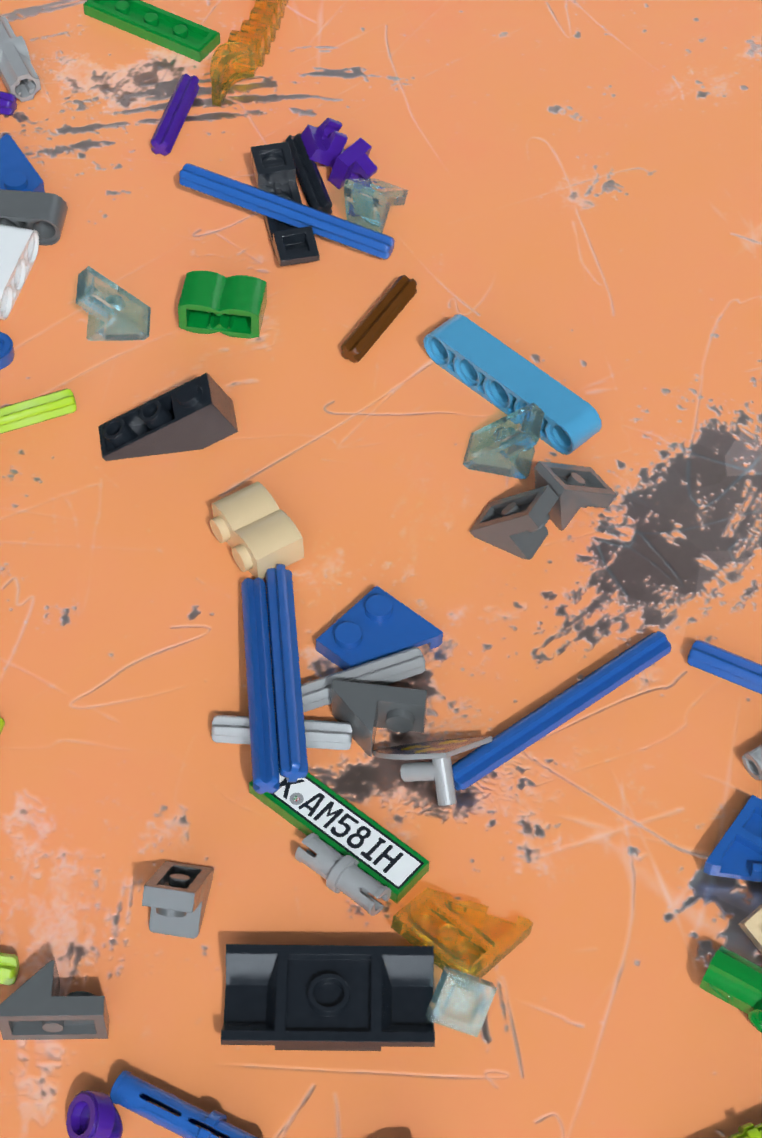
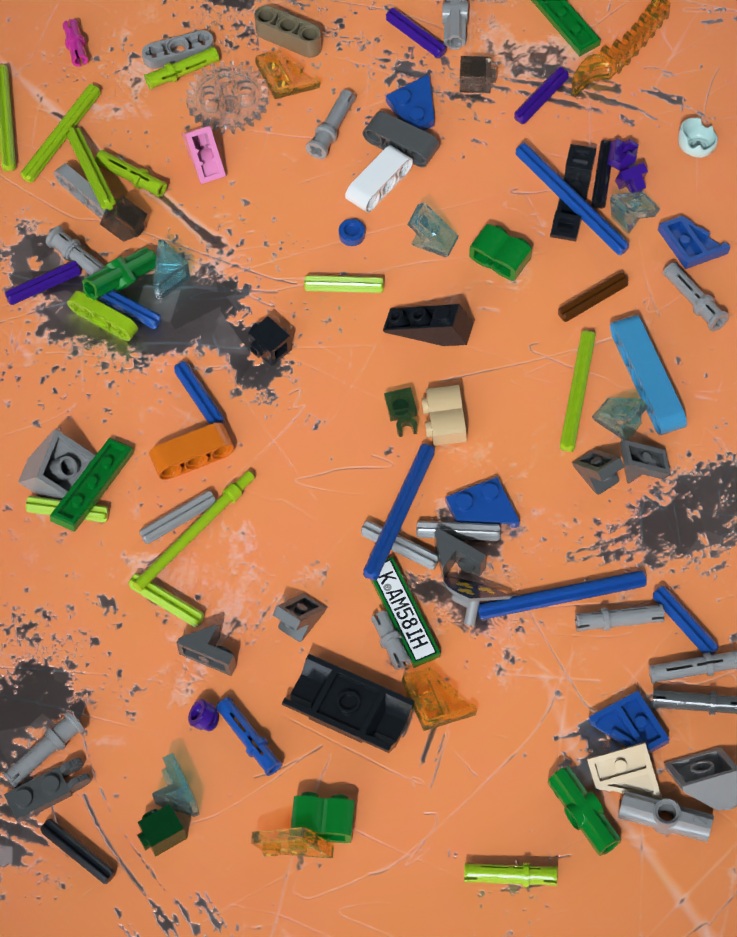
camera: 30 degrees right, 10 degrees up
blue axle [265,564,308,782] -> none
clear light blue tile [426,966,497,1037] -> none
none -> clear green plate [384,387,417,437]
none -> clear smoke brick [460,56,496,93]
none -> lime axle [560,330,596,452]
none -> light grey pin [575,604,664,632]
none -> blue wing [658,216,731,269]
none -> light grey pin [663,262,730,332]
none -> light aqua hair [678,118,718,158]

